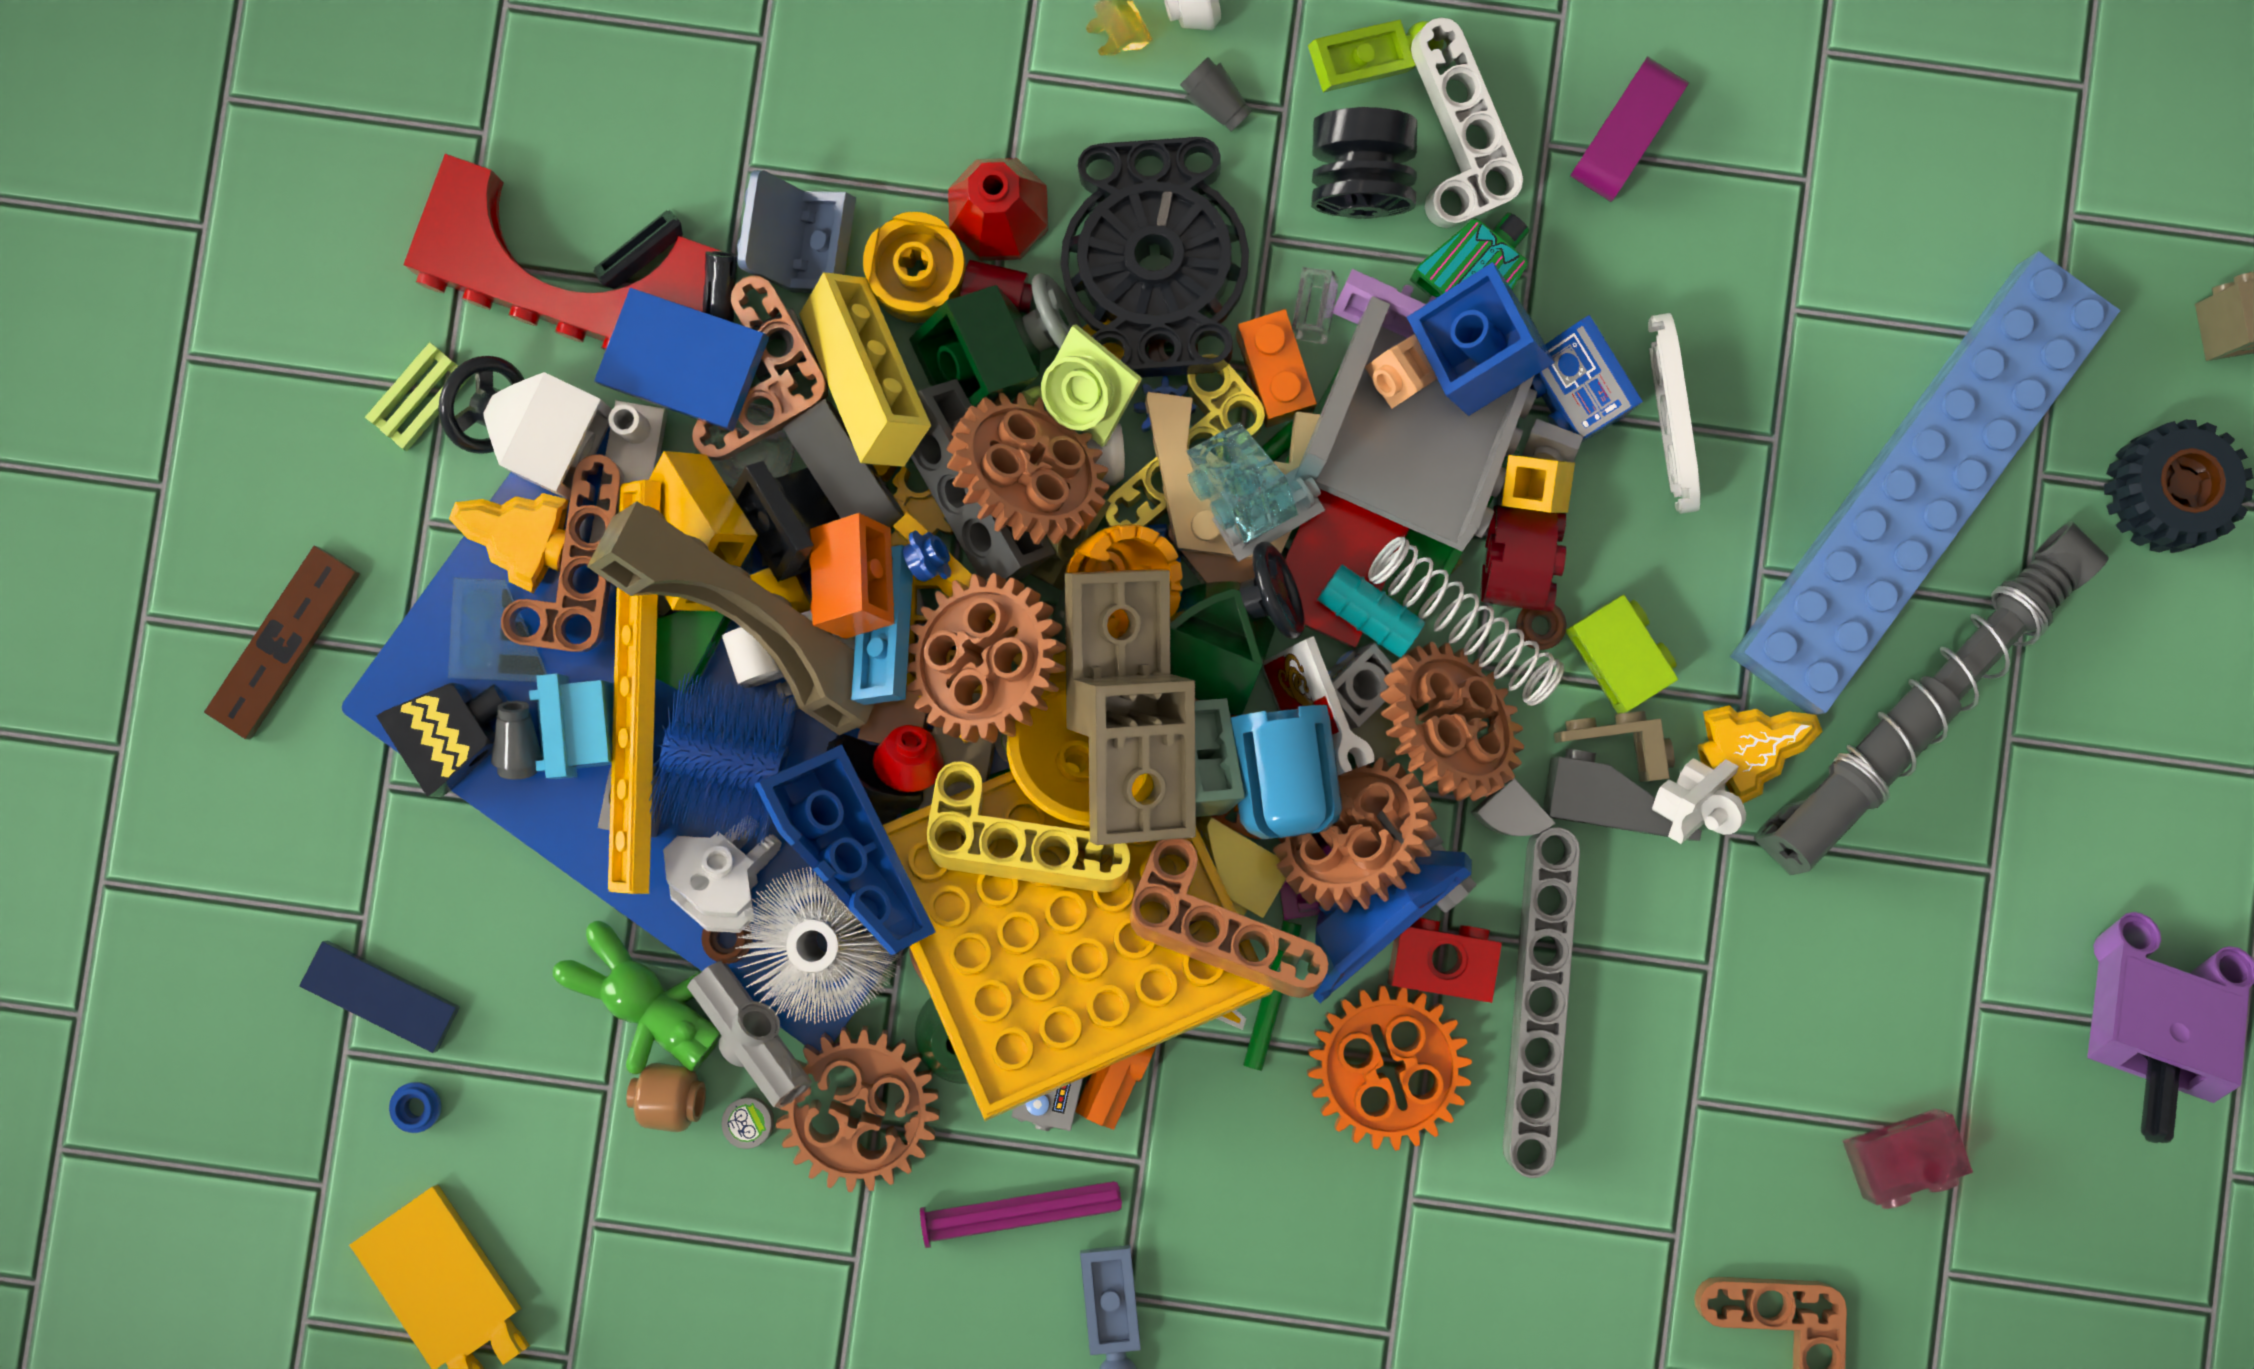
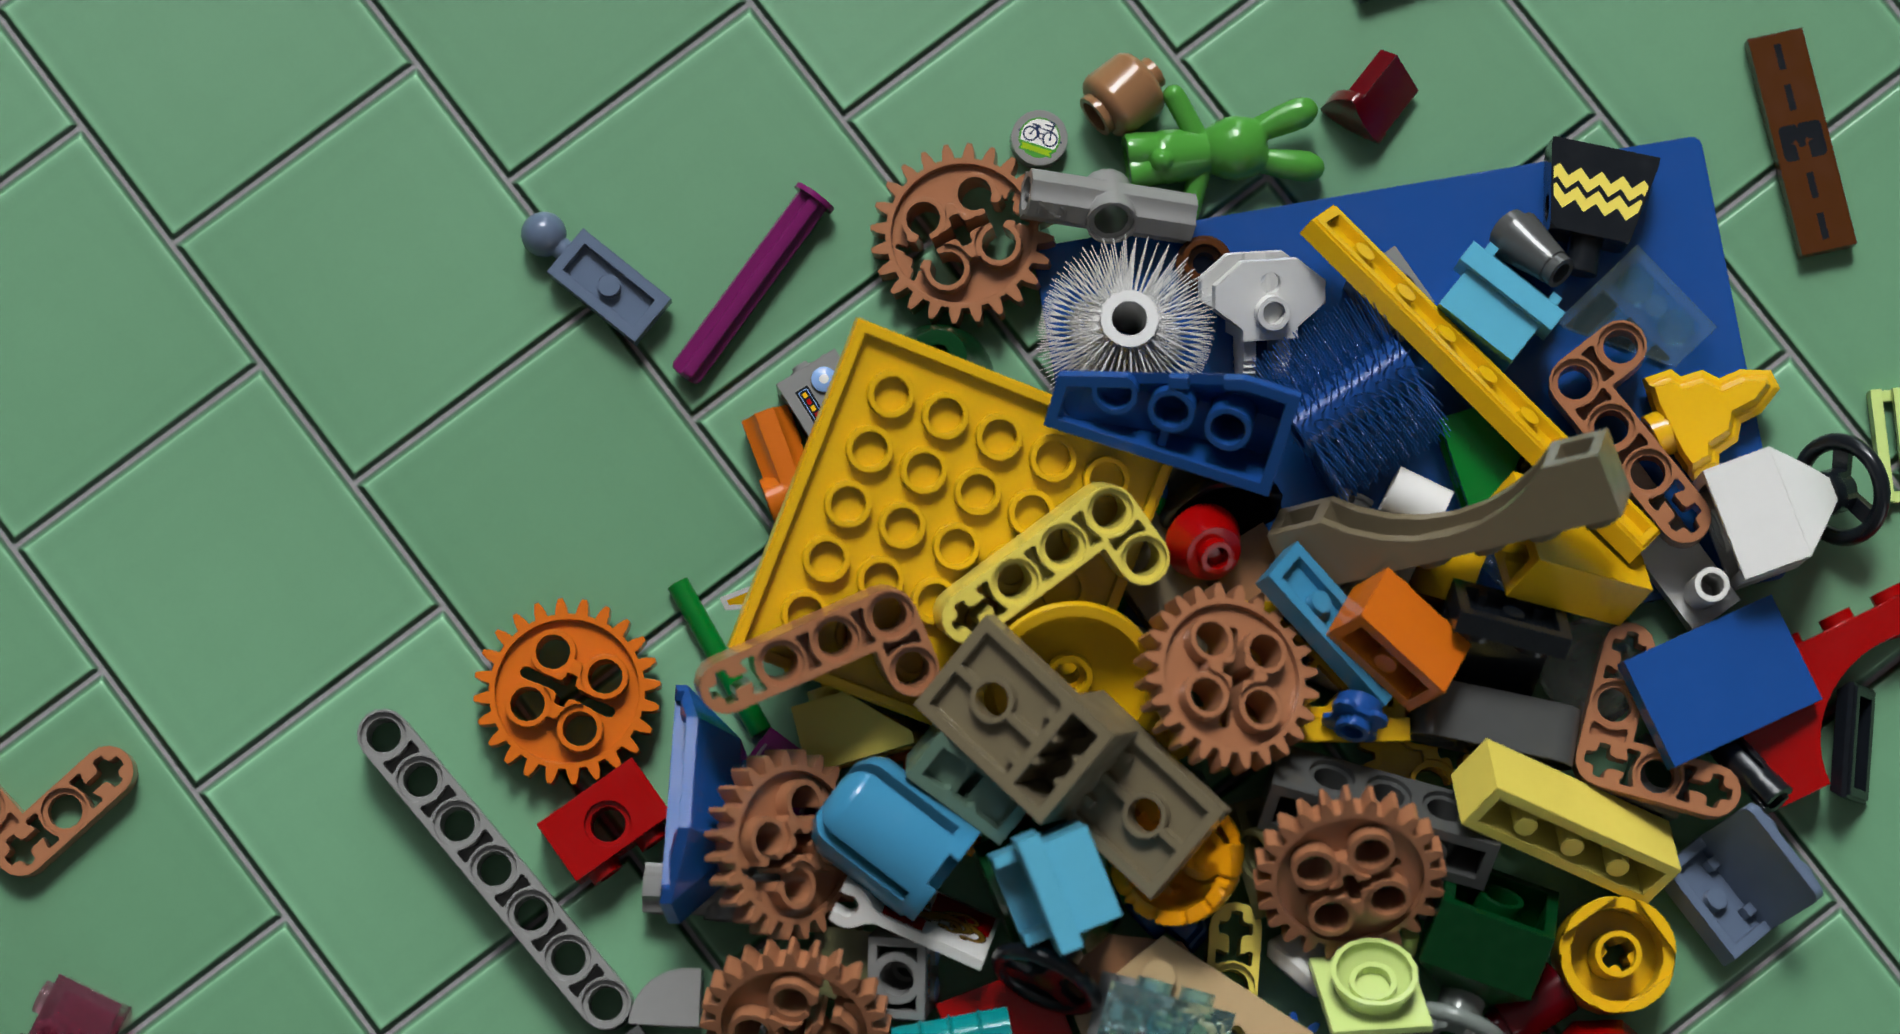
camera: 130 degrees right, 5 degrees down
none -> medium azure plate [987,819,1123,955]
none -> dark red tile [1320,49,1419,144]

